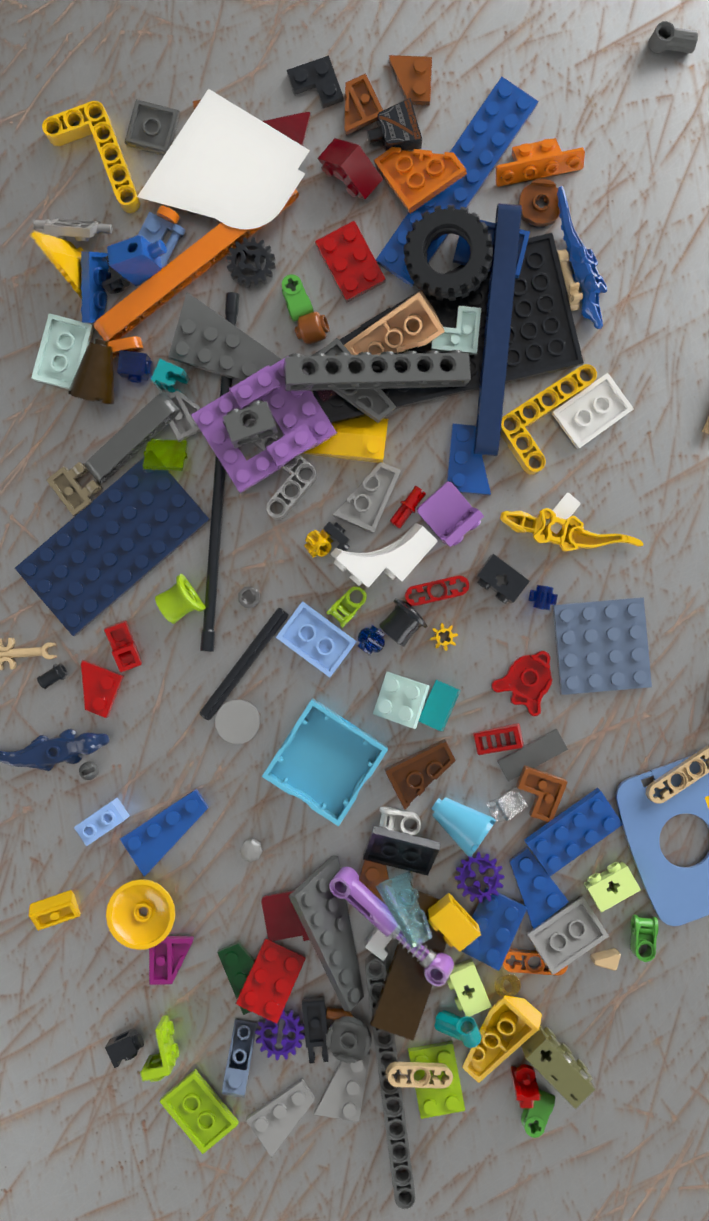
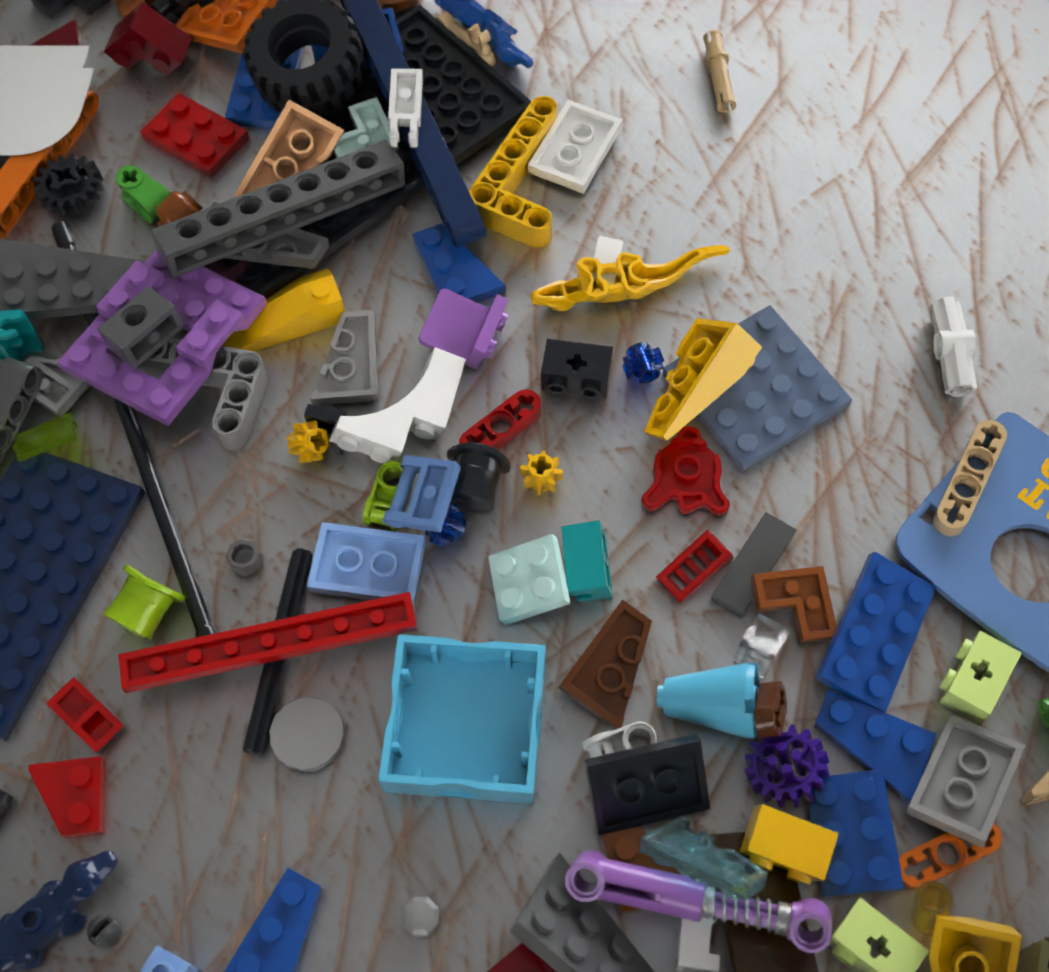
camera: 25 degrees left, 25 degrees down
red axle [390,486,426,528] -> none
none -> red plate [118,592,418,693]
none -> medium blue plate [382,455,461,533]
none -> white hinge [388,69,423,148]
none -> yellow wedge [644,318,762,441]
none -> reddish brown beam [754,681,787,738]

